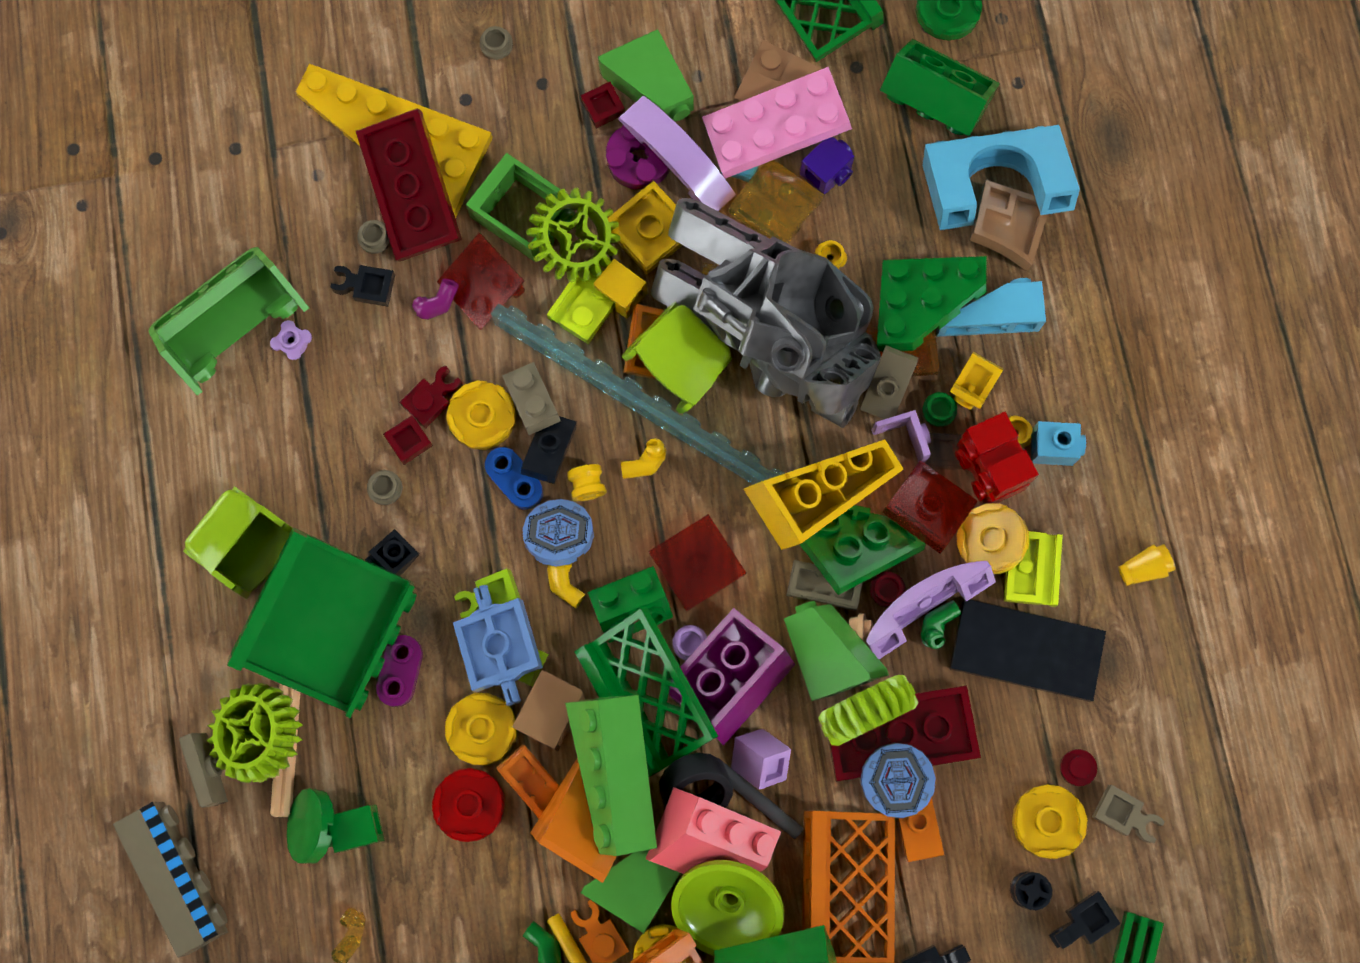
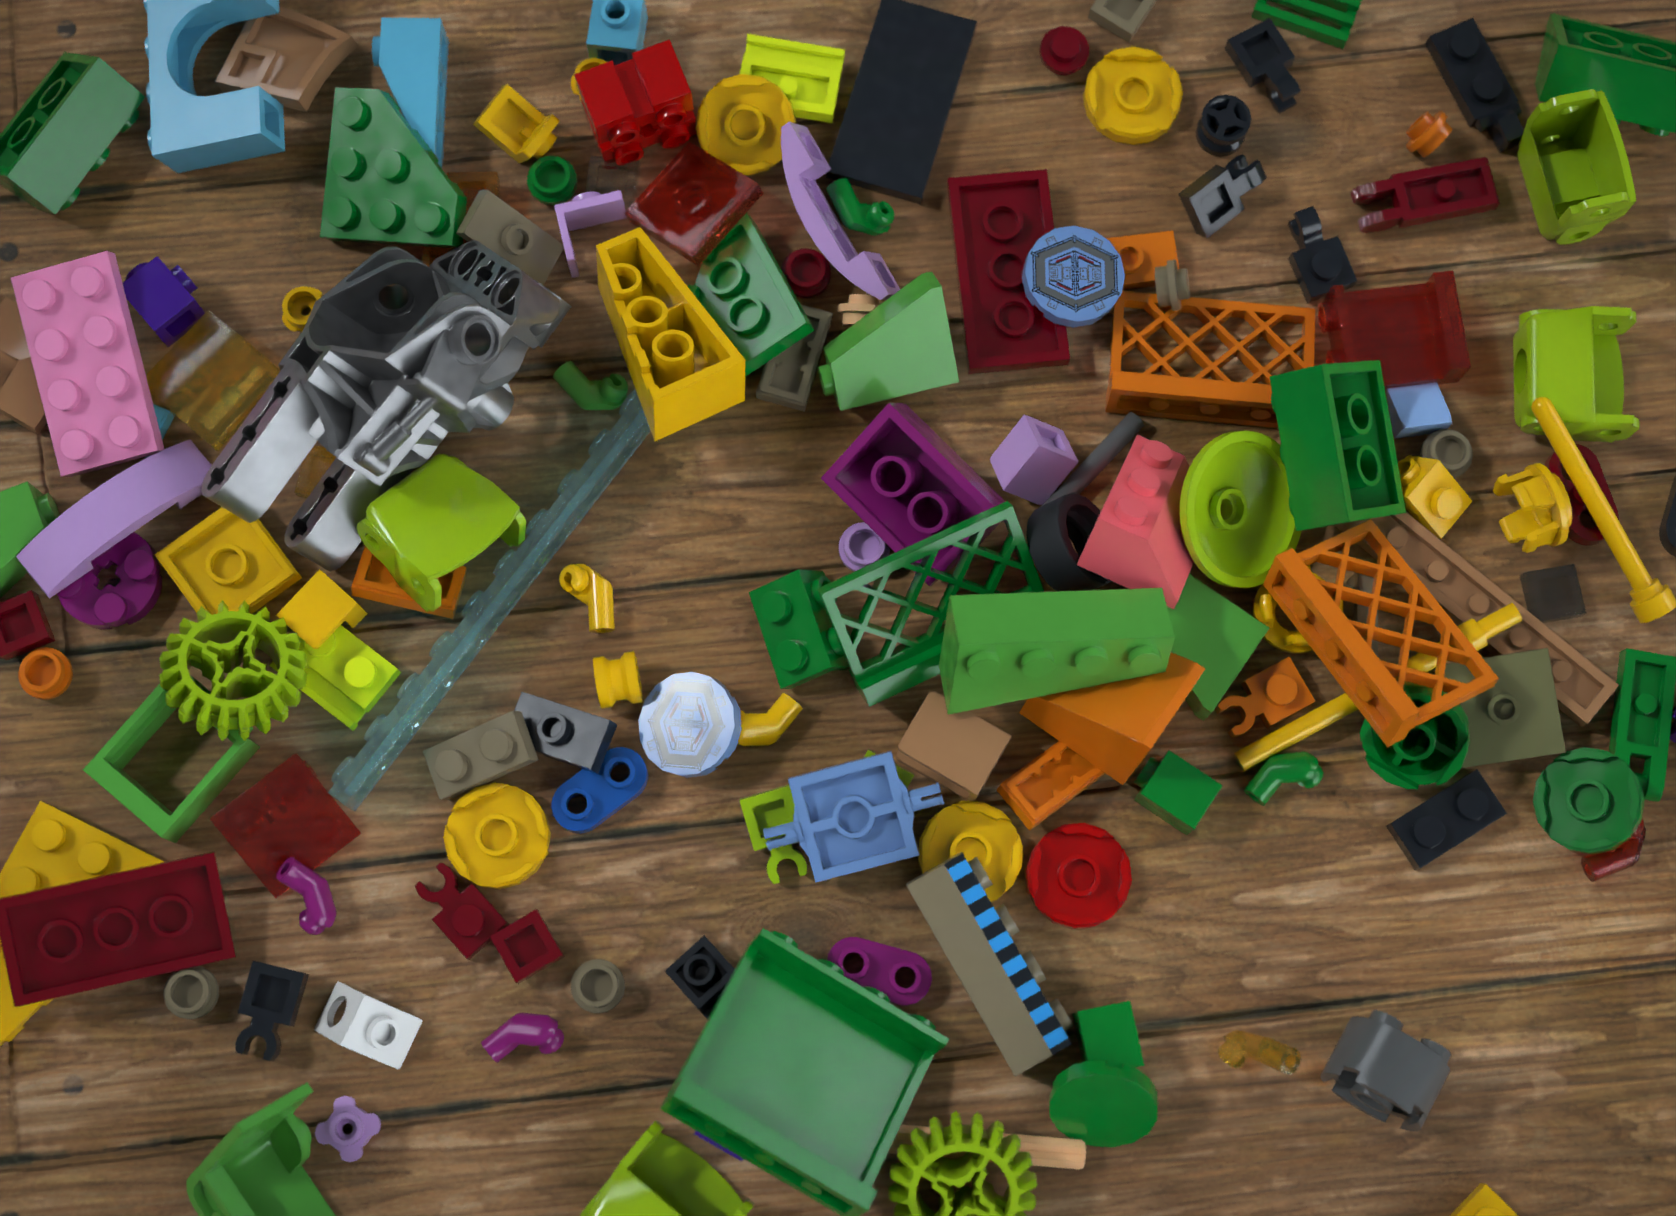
camera: 90 degrees left, 0 degrees up
clear red plate [648,514,747,613] -> none
lime gear [818,675,919,746] -> none
none -> orange plate [18,647,73,700]
none -> white bracket [314,981,422,1069]
none -> magenta arm [481,1012,564,1063]
none -> bright green arm [553,361,629,410]
none -> dark tan brick [906,852,1074,1077]
none -> green brick [1134,750,1223,835]
none -> dark tan plate [1155,259,1190,311]
none -> black plate [1178,154,1267,238]

